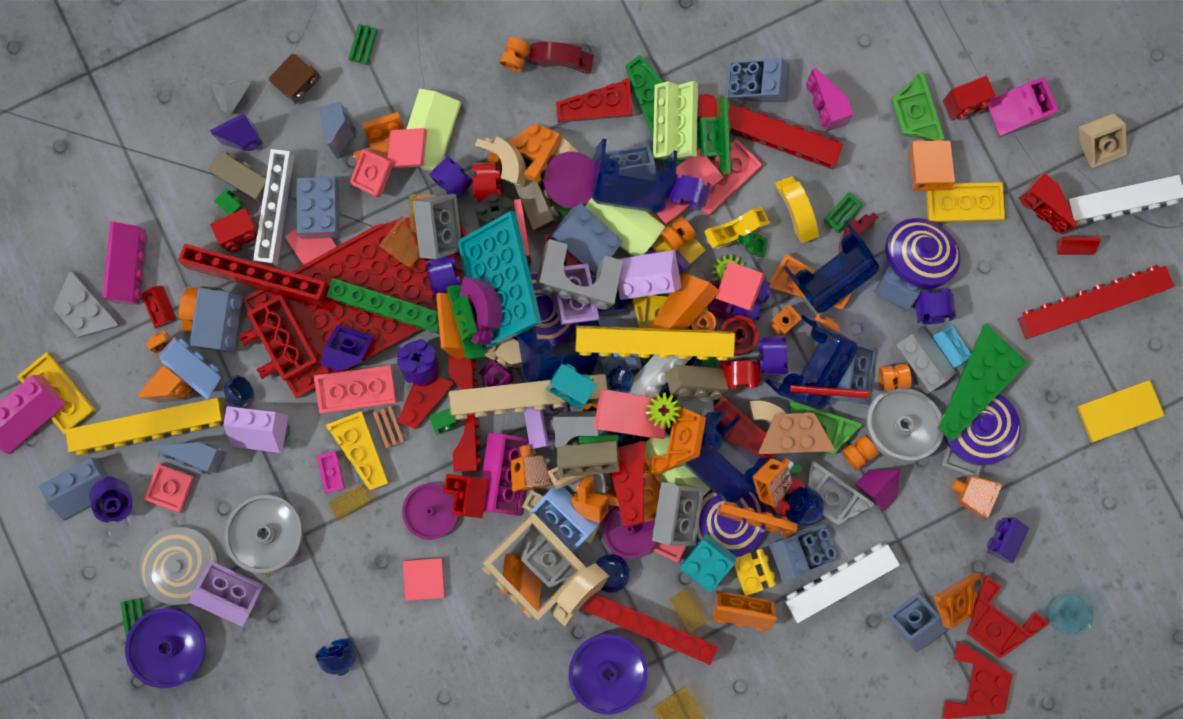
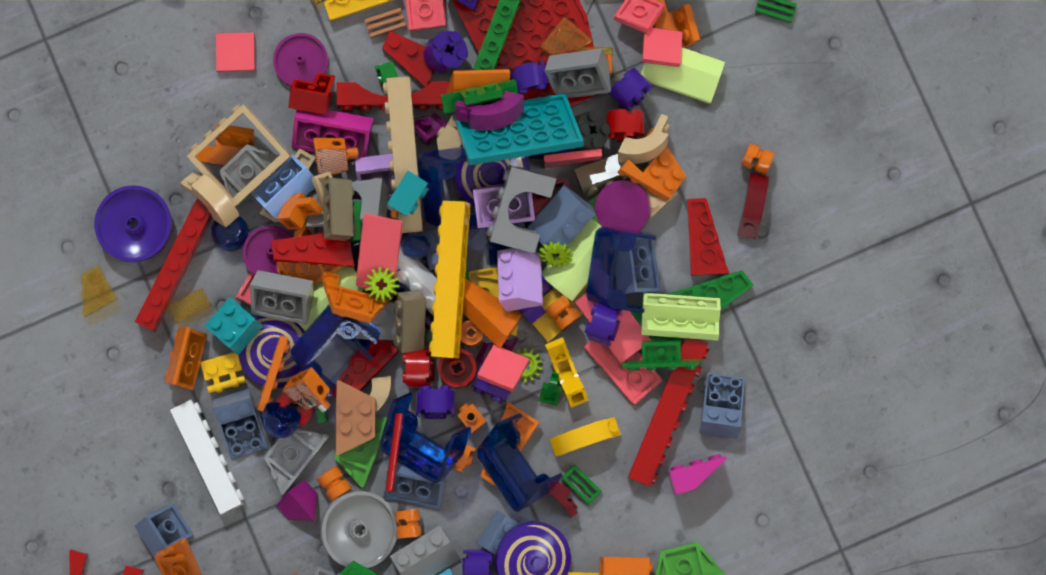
camera: 90 degrees right, 0 degrees up
none -> lime gear [539,242,573,268]

